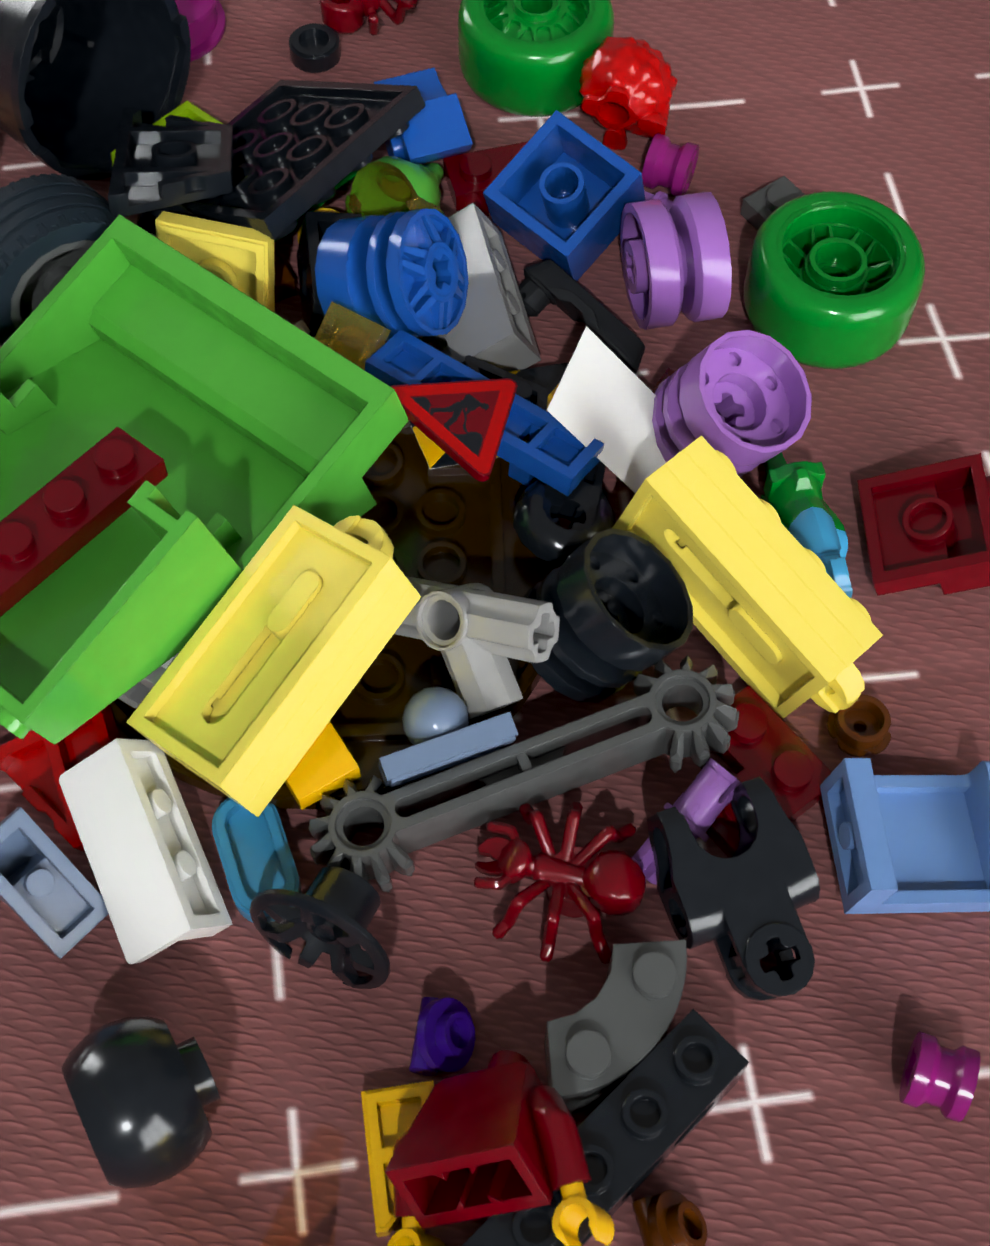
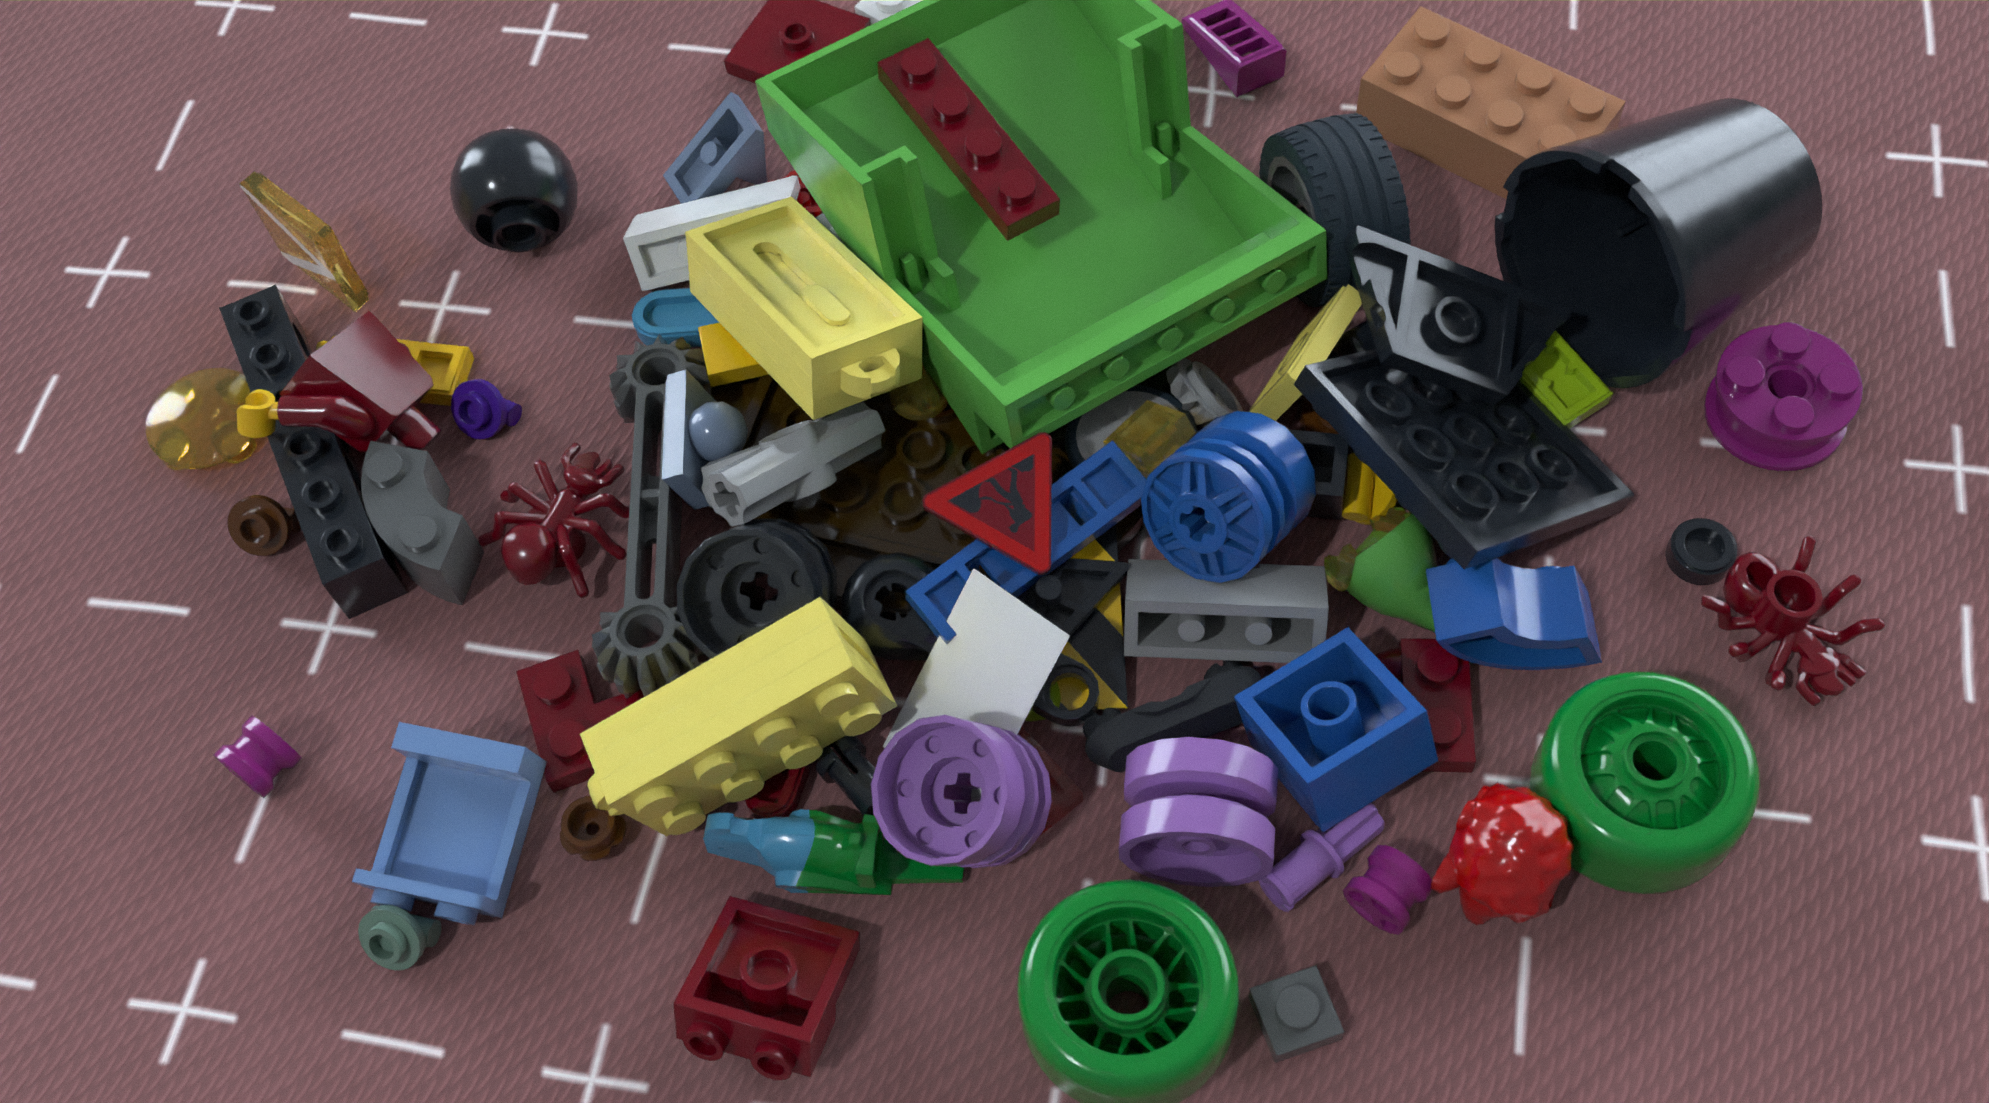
camera: 115 degrees right, 0 degrees up
black wheel [249,866,391,989] -> none
medium lavender axle [633,758,741,885] -> none
black piece [647,776,820,1001] -> none

